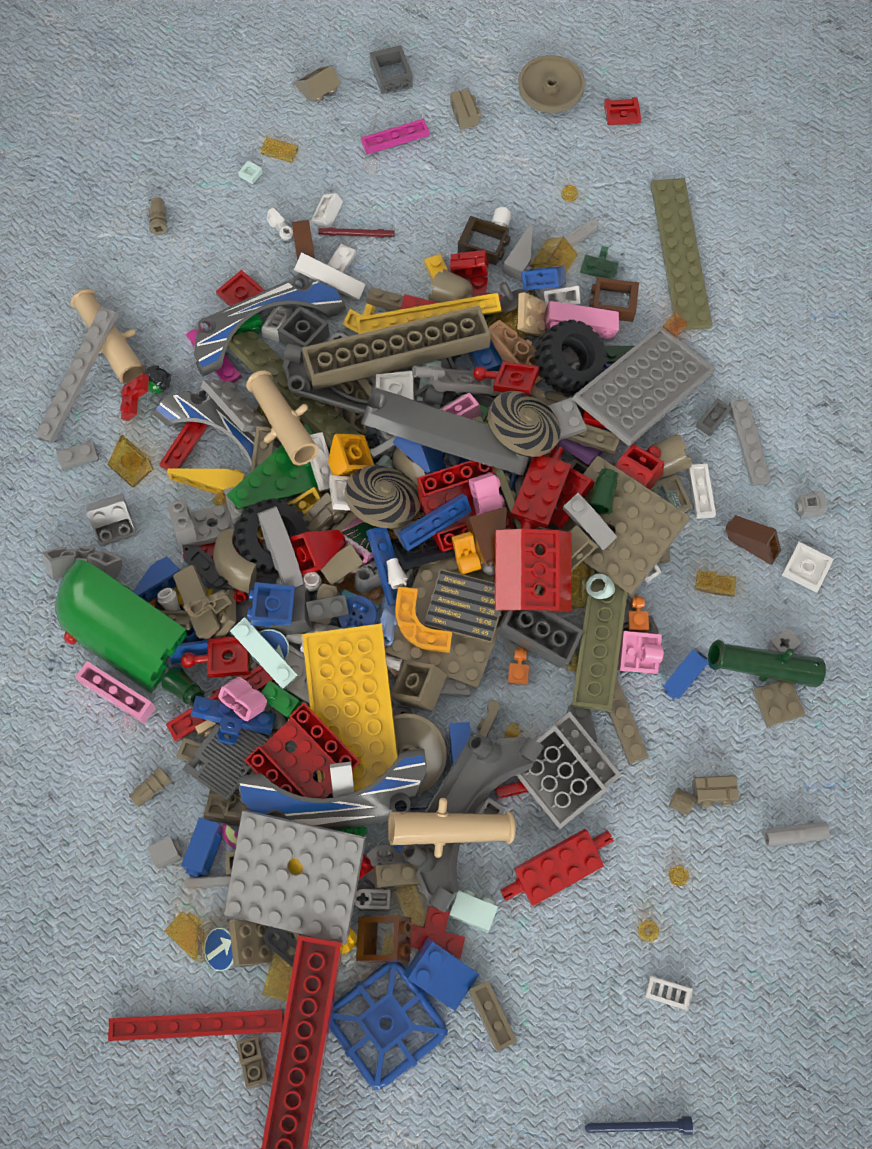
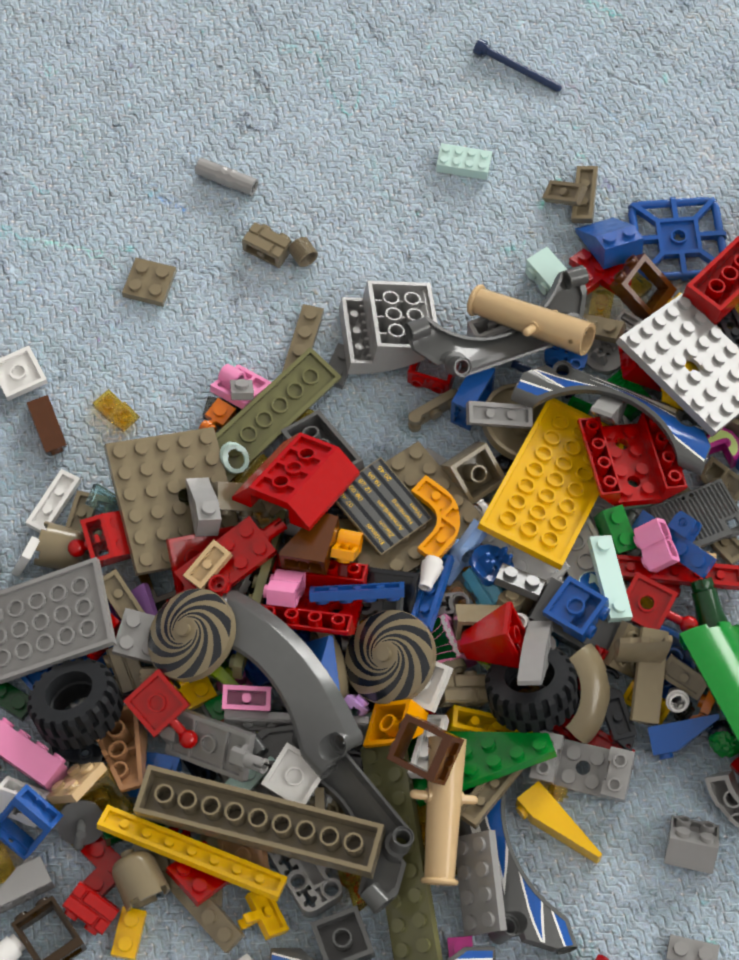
camera: 145 degrees left, 5 degrees down
clear yellow slope [107,435,154,487] -> none
red plate [159,422,209,470] -> none
red plate [500,829,614,906] -> none
clear yellow plate [504,722,521,738] -> none
orange plate [508,647,529,685] -> none
dark green plant [587,468,619,514] -> none
clear yellow plate [638,920,659,942] -> none
white slope [645,976,694,1011] -> none
blue slope [663,649,708,699] -> none
clear yellow plate [668,865,689,886] -> none
dark green piece [708,639,826,688] -> none
light grey brick [766,628,802,652] -> none
none -> white tile [11,536,40,577]
none -> tan plate [183,539,233,589]
none -> red plate [208,574,231,597]
none -> light grey plate [230,379,254,400]
none -> lavender plate [344,694,370,716]
none -> reddish brown window [386,713,464,786]
none -> light aqua piece [436,143,492,180]
none -> light grey plate [466,401,533,429]
none -> dark tan plate [542,180,588,206]

